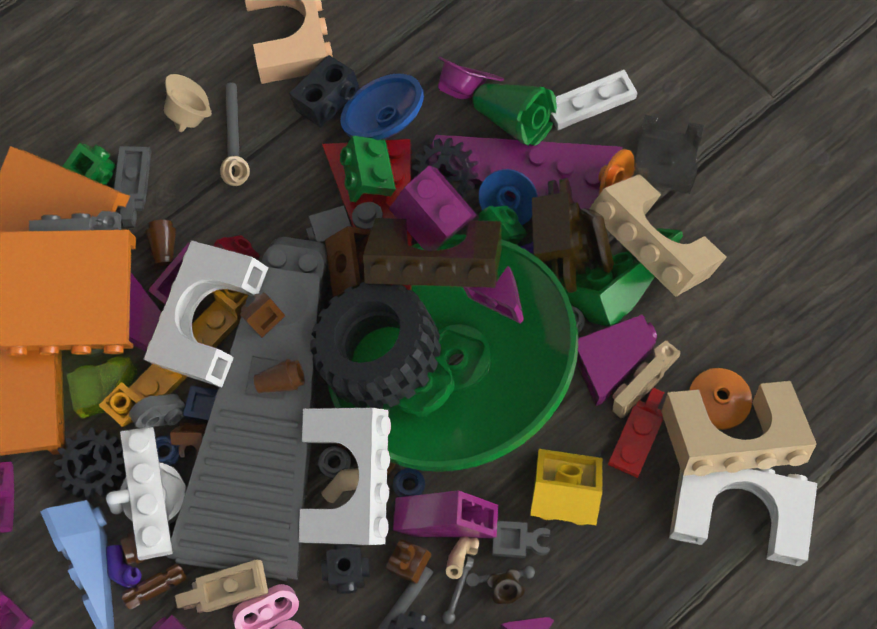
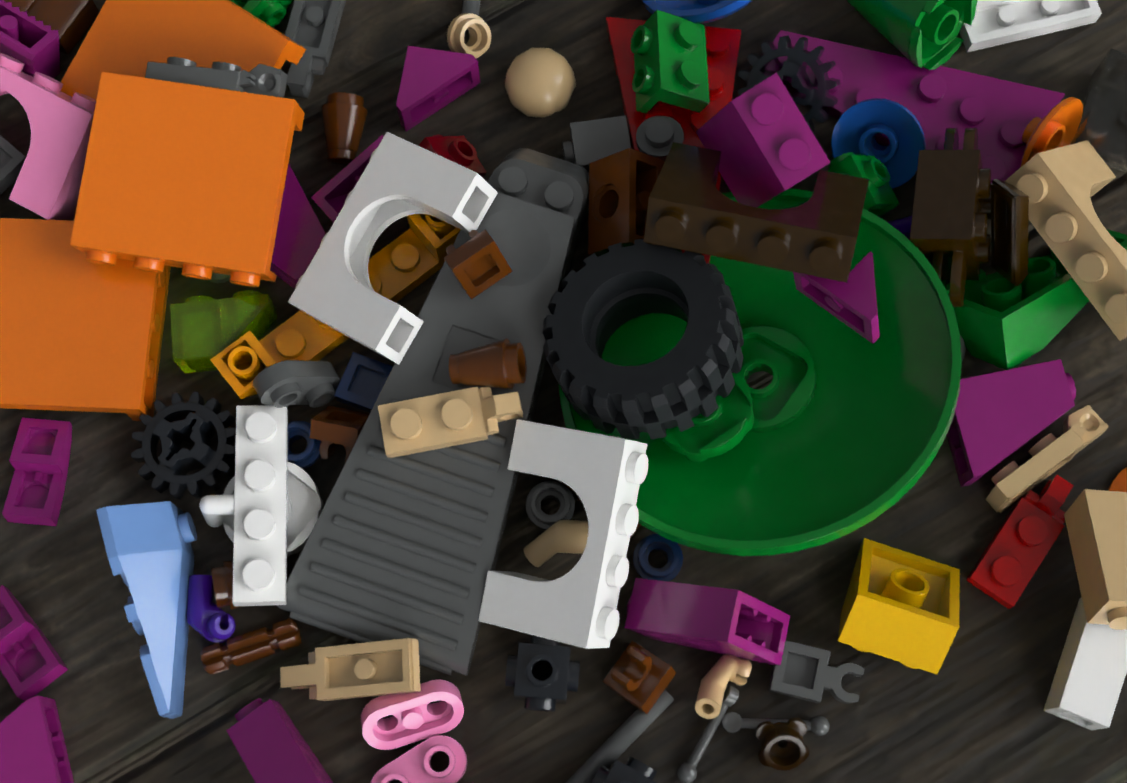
camera: 10 degrees right, 5 degrees up
none -> tan hinge [378,386,523,458]
none -> magenta slope [396,46,480,132]
none -> tan hair [505,48,576,118]

